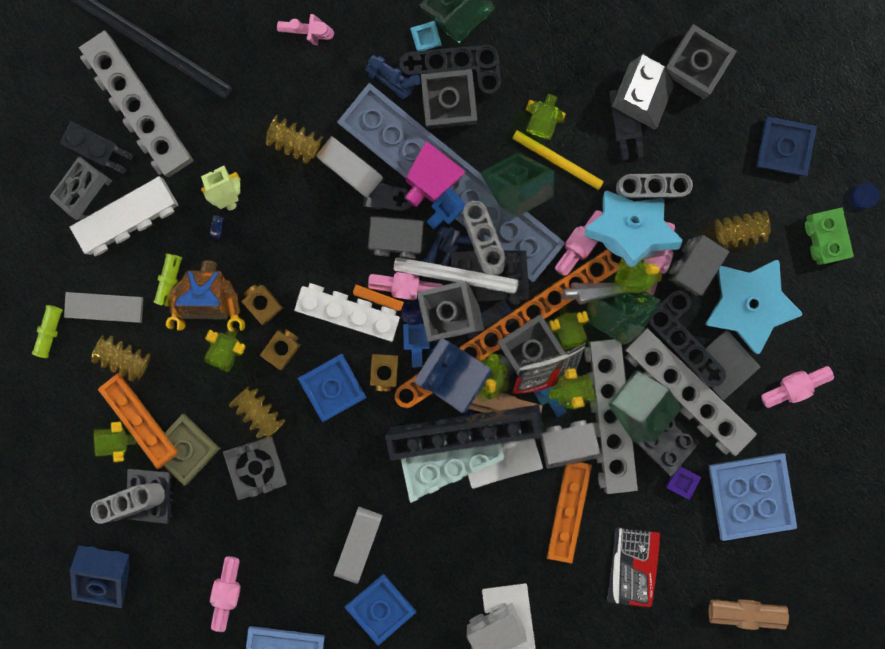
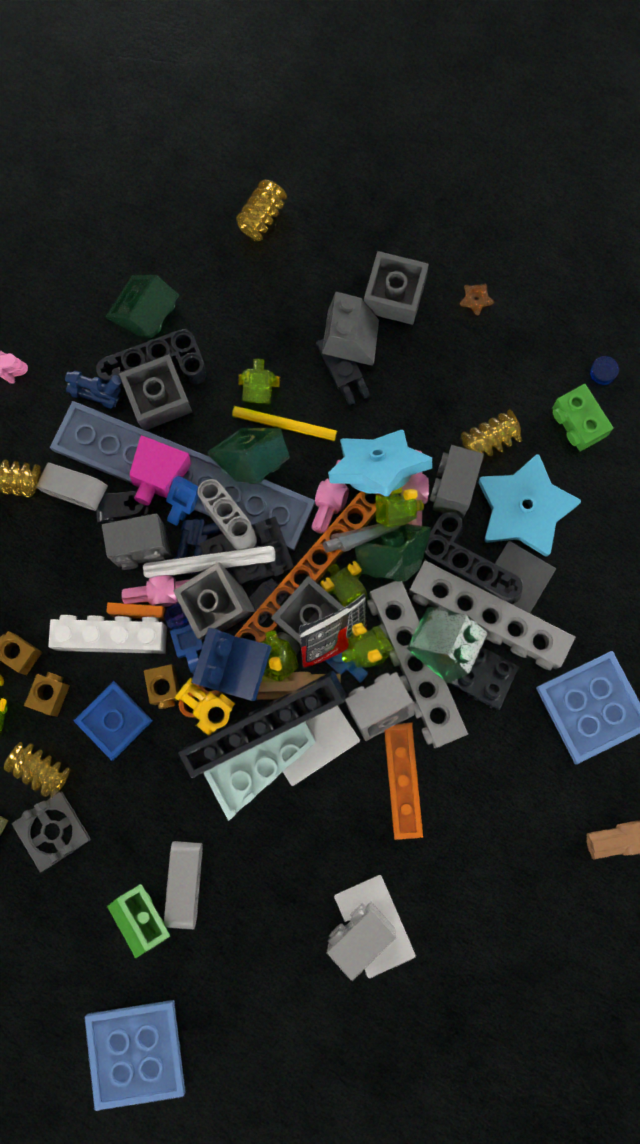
camera: 10 degrees left, 10 degrees down
bright pink axle [210,556,240,632] -> none
blue tile [345,573,416,645] -> none
medium azure tile [410,21,442,51] -> none
sticker [607,528,660,607] -> none
light grey beam [616,174,693,199] -> none
dark purple plate [666,466,701,500] -> none
dark blue plate [756,117,817,177] -> none
bright pink axle [761,366,834,408] -> none
none -> bright green brick [107,884,170,958]
none -> yellow connector [174,678,235,735]
none -> clear orange plate [460,284,494,315]

